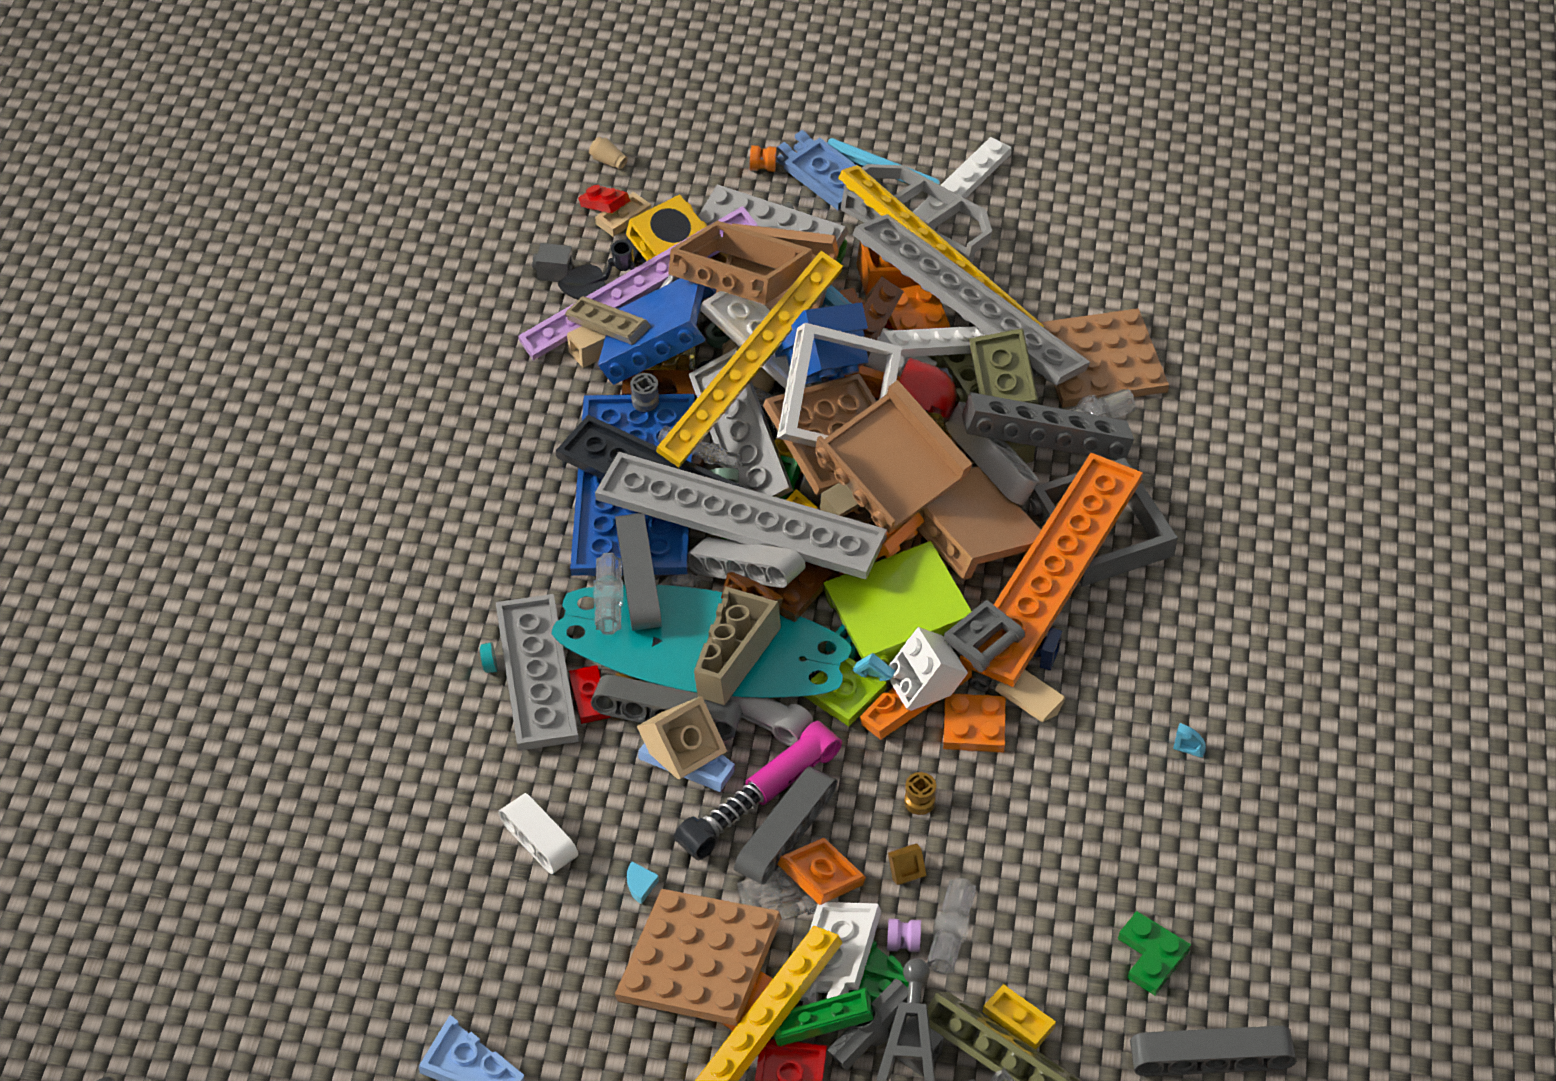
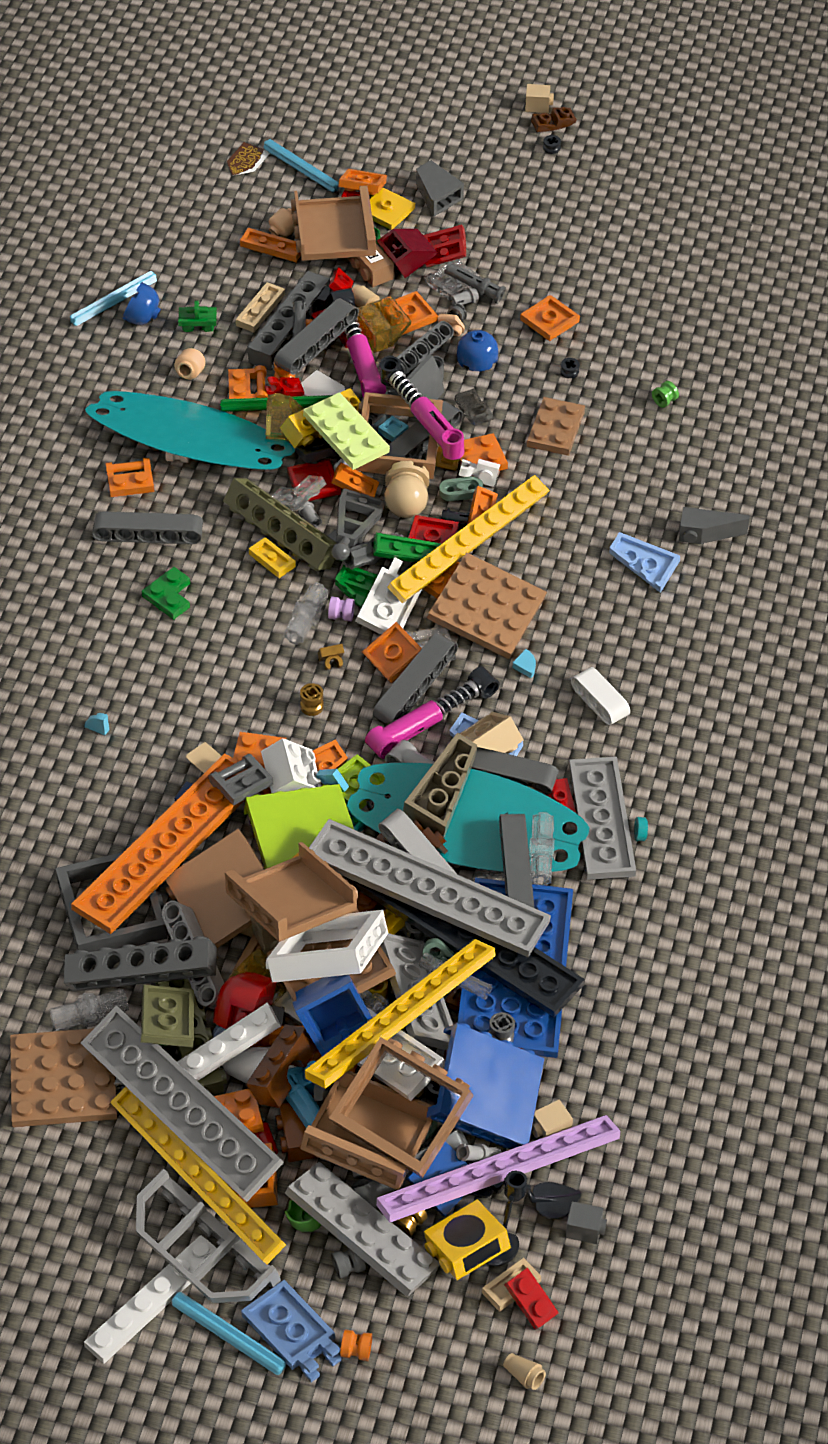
camera: 175 degrees left, 0 degrees up
dark tan tile [565,296,651,345] -> none

